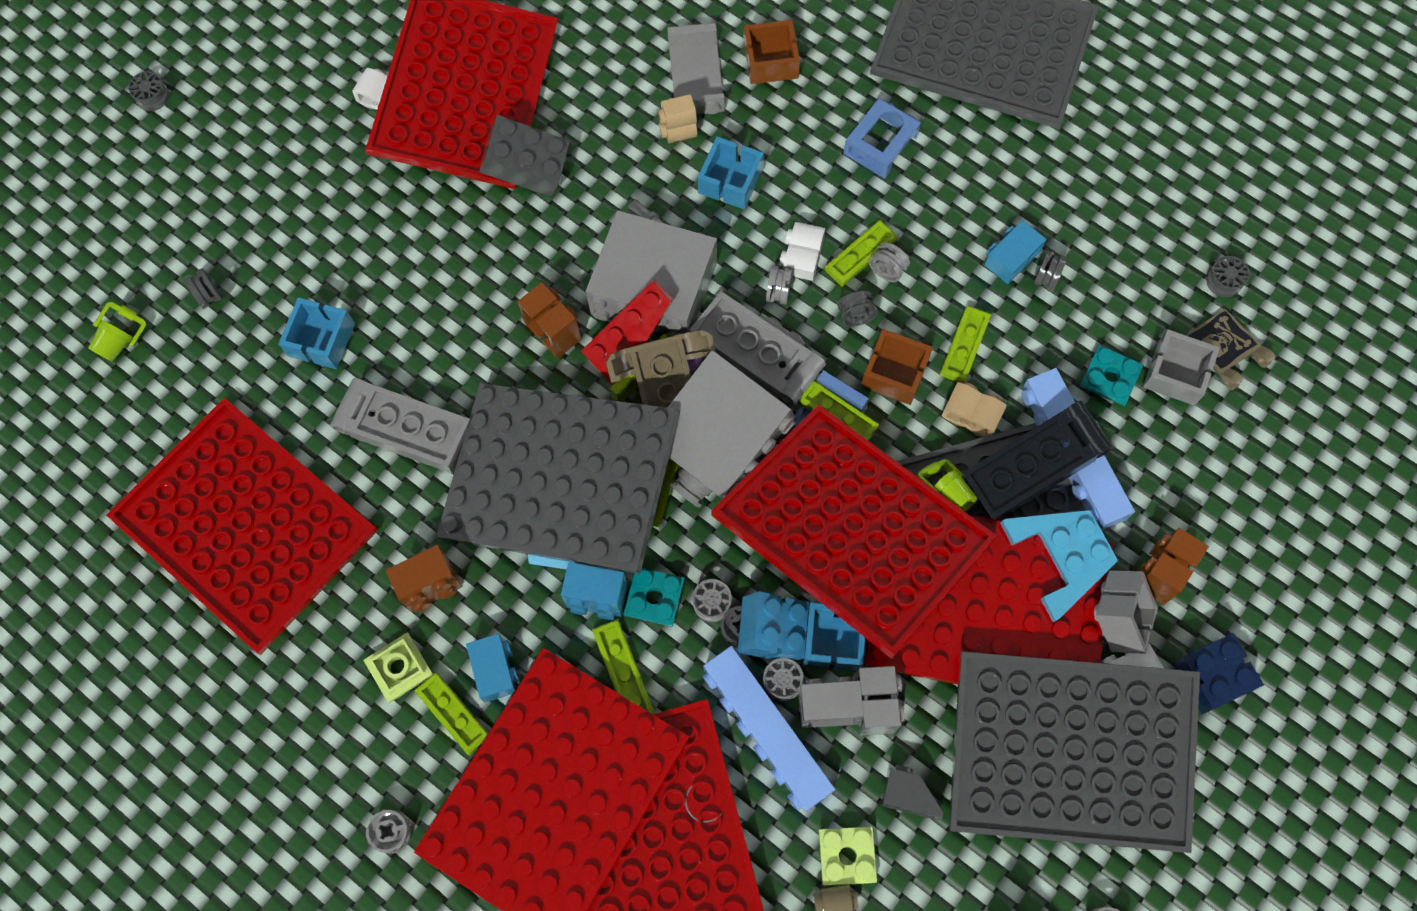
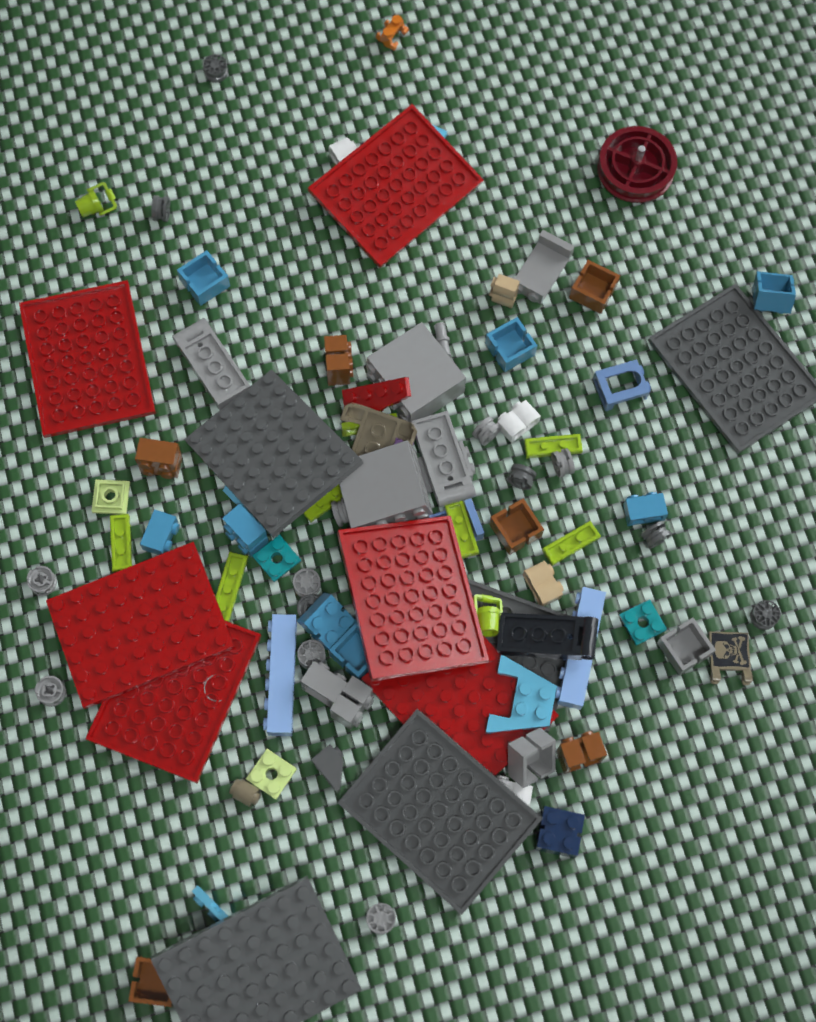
camera: 30 degrees right, 0 degrees up
dark grey brick [479,115,569,197] -> none

